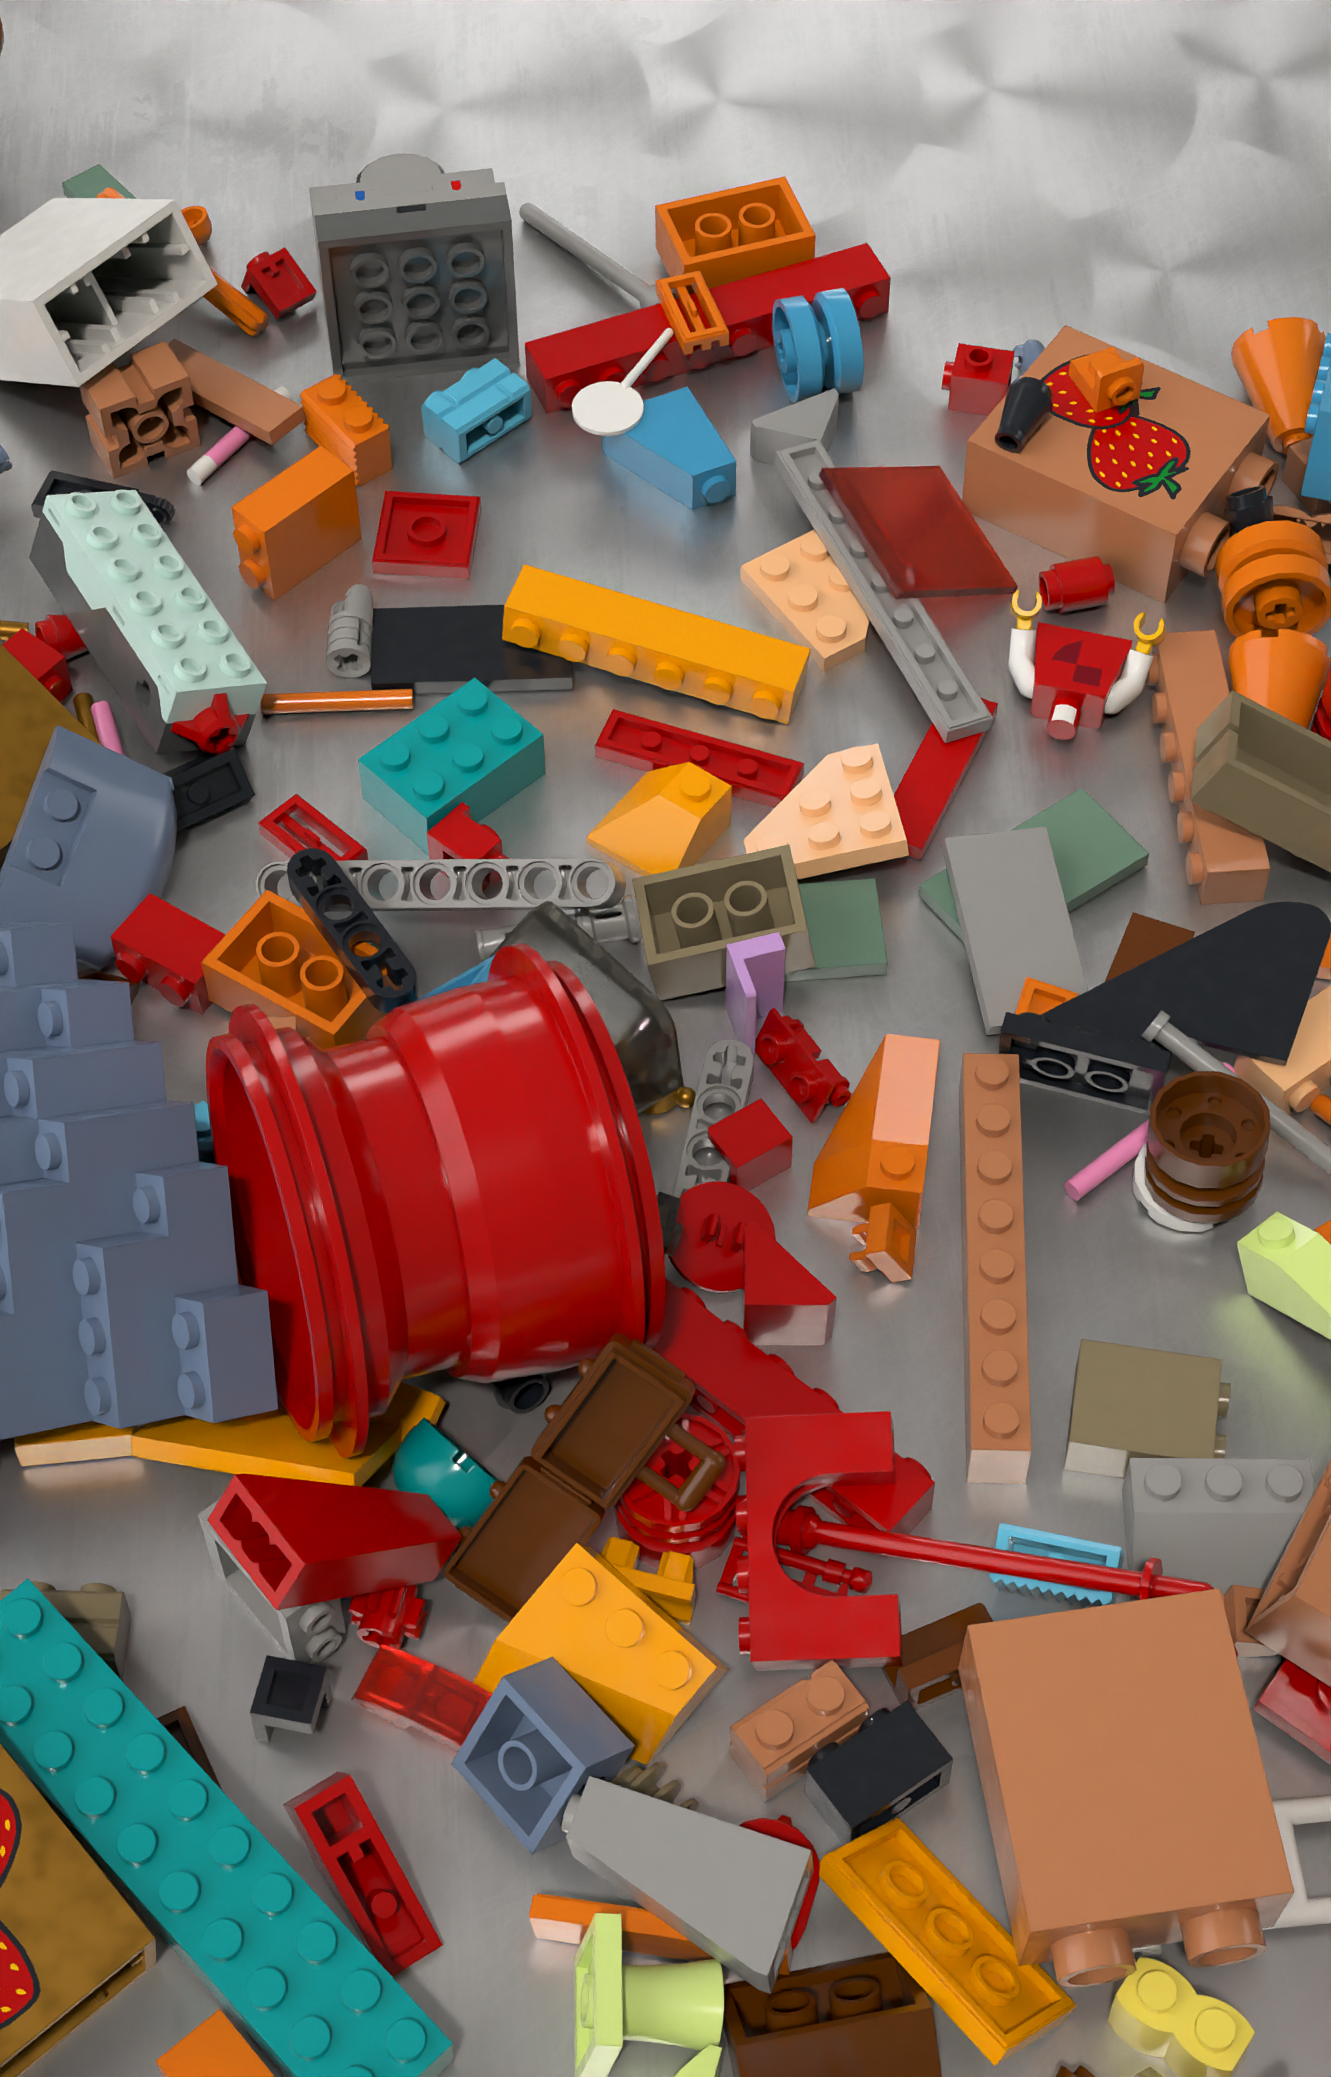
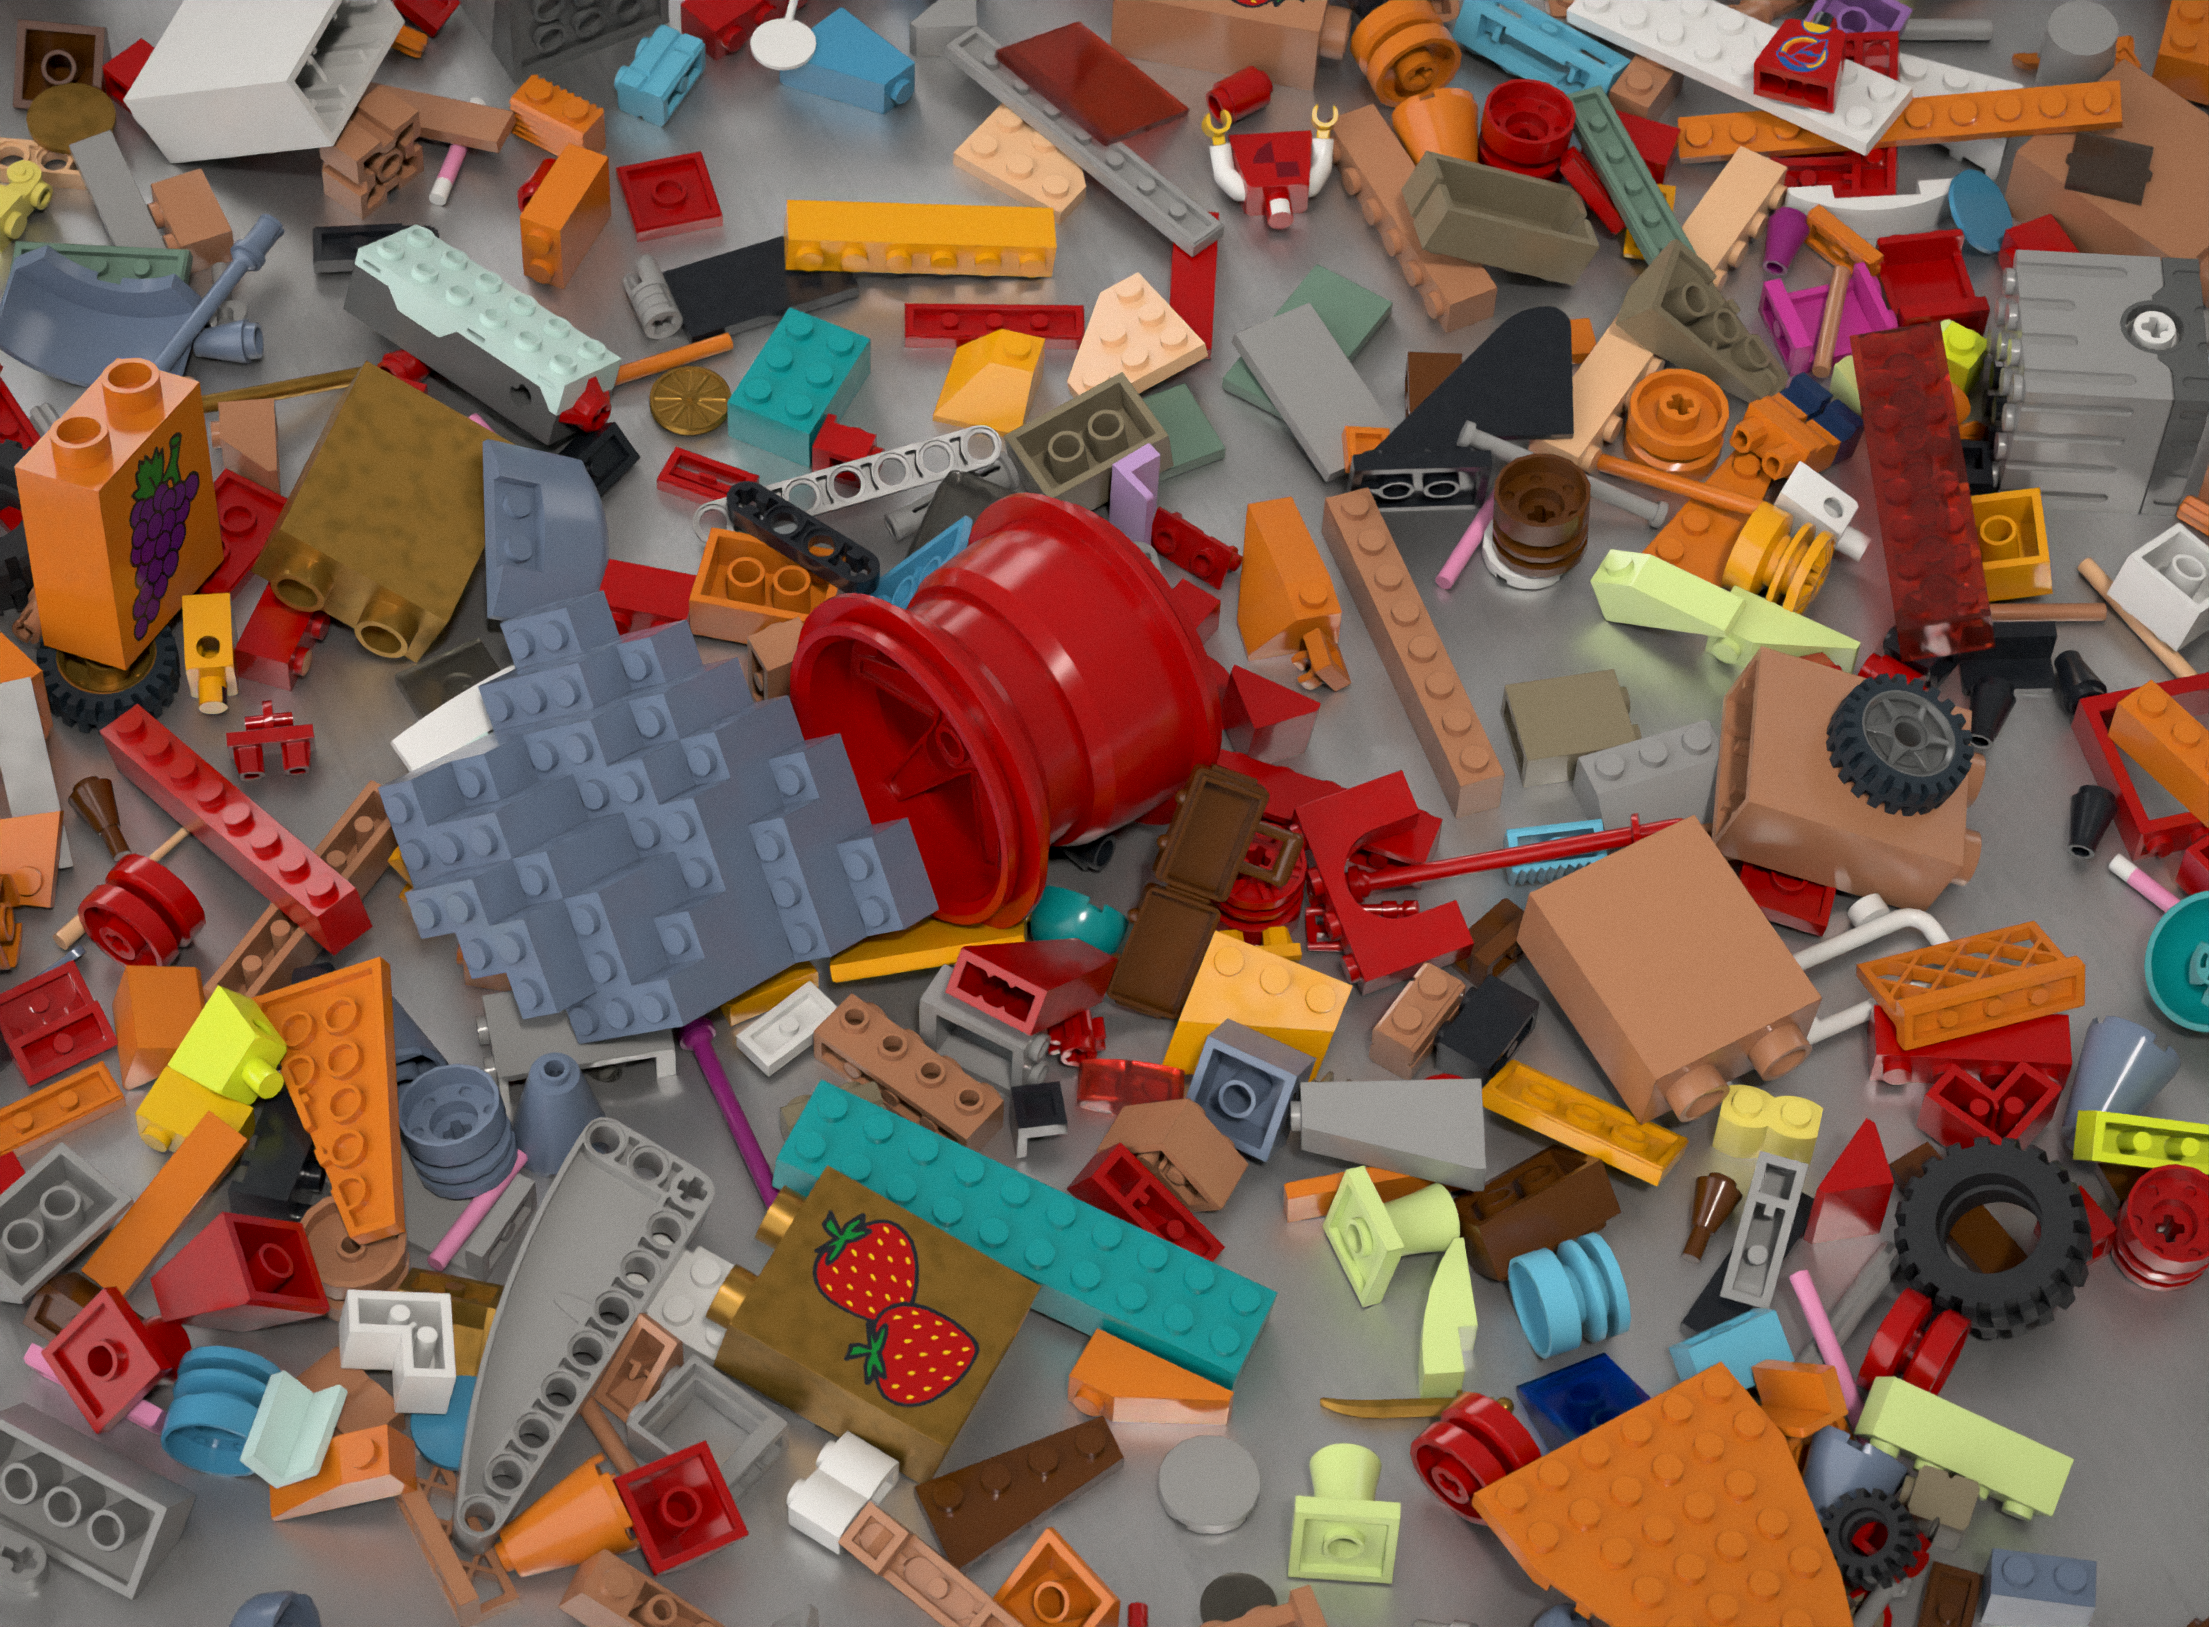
camera: 25 degrees left, 0 degrees up
none -> pearl gold wheel [649,366,731,435]
none -> white plate [736,981,837,1077]
none -> nougat brick [813,993,1004,1152]
none -> nougat brick [1096,1098,1249,1213]

